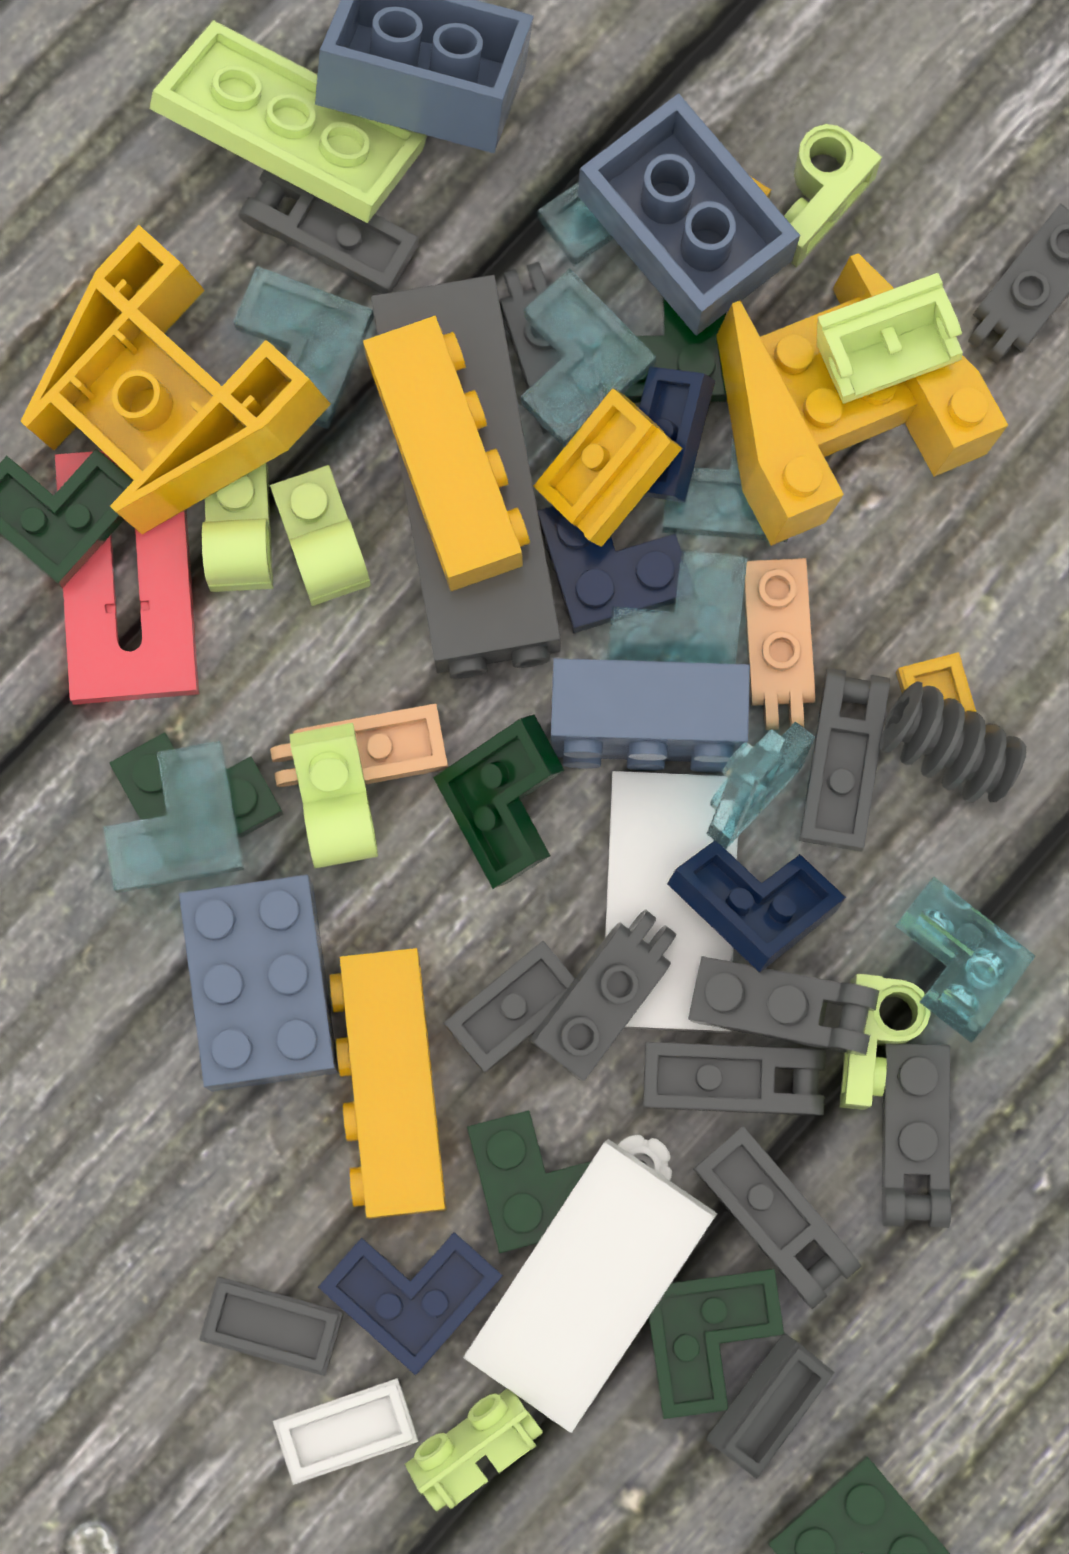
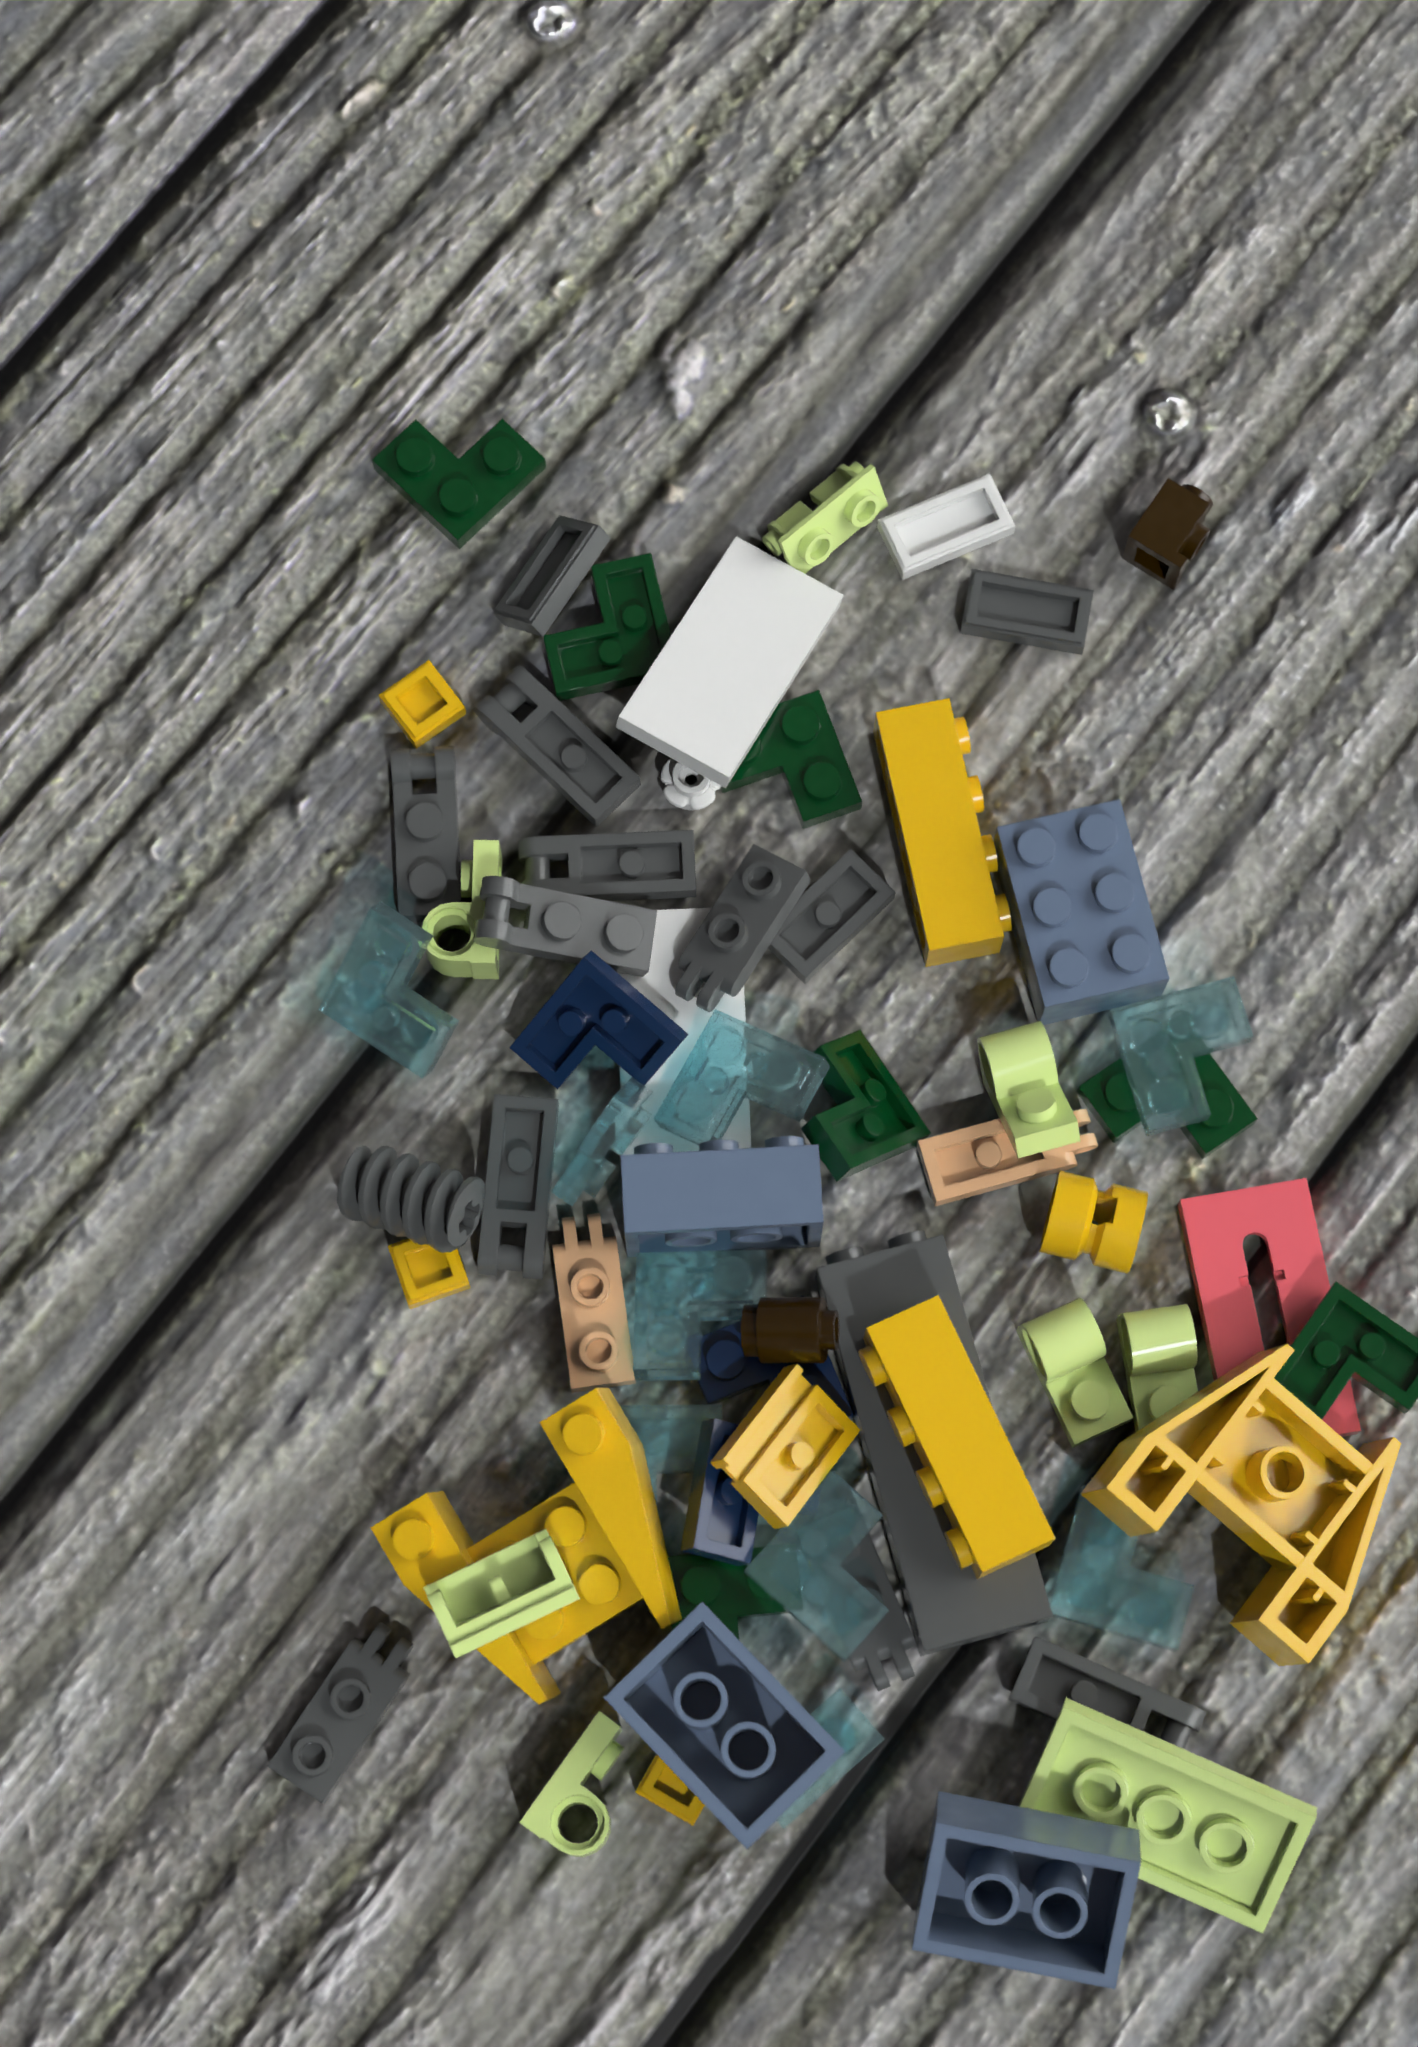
camera: 175 degrees right, 5 degrees down
dark blue plate [318,1232,503,1375] -> none
none -> yellow tile [378,660,466,749]
none -> clear light blue plate [654,1009,830,1145]
none -> dark brown brick [741,1297,840,1363]
none -> yellow wheel [1039,1170,1148,1274]
none -> dark brown brick [1122,478,1213,590]

